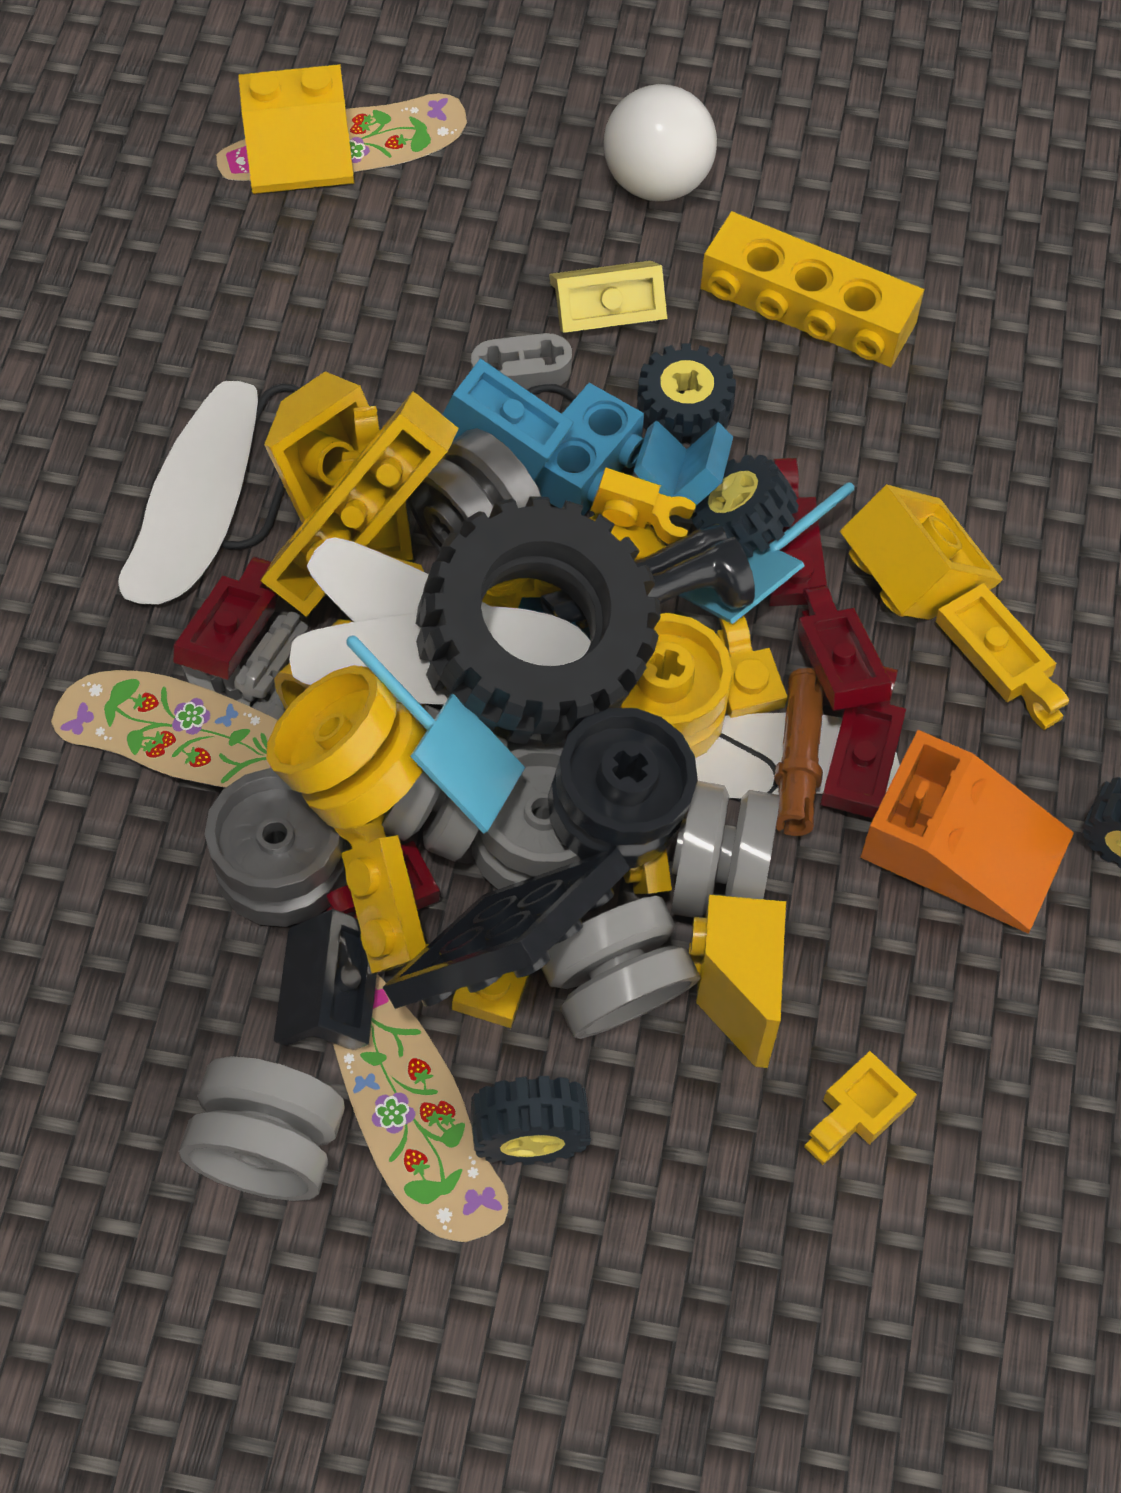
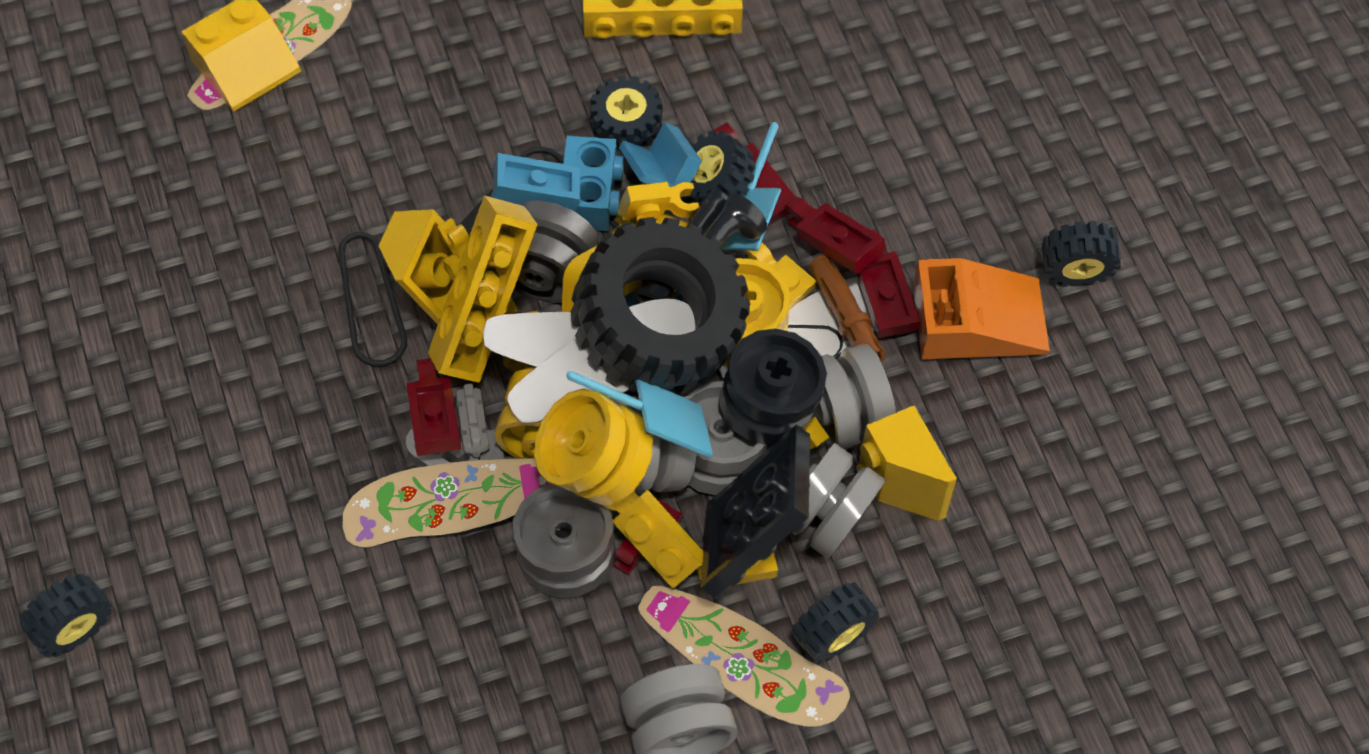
camera: 30 degrees left, 0 degrees up
white sticker [118,381,258,604] -> none
black panel [274,909,377,1050] -> none
light grey beam [471,333,572,390] -> none
light yellow panel [549,261,667,333] -> none
yellow plate [804,1051,917,1165] -> none
yellow slope [840,484,1003,620] -> none
yellow plate [935,583,1069,730] -> none

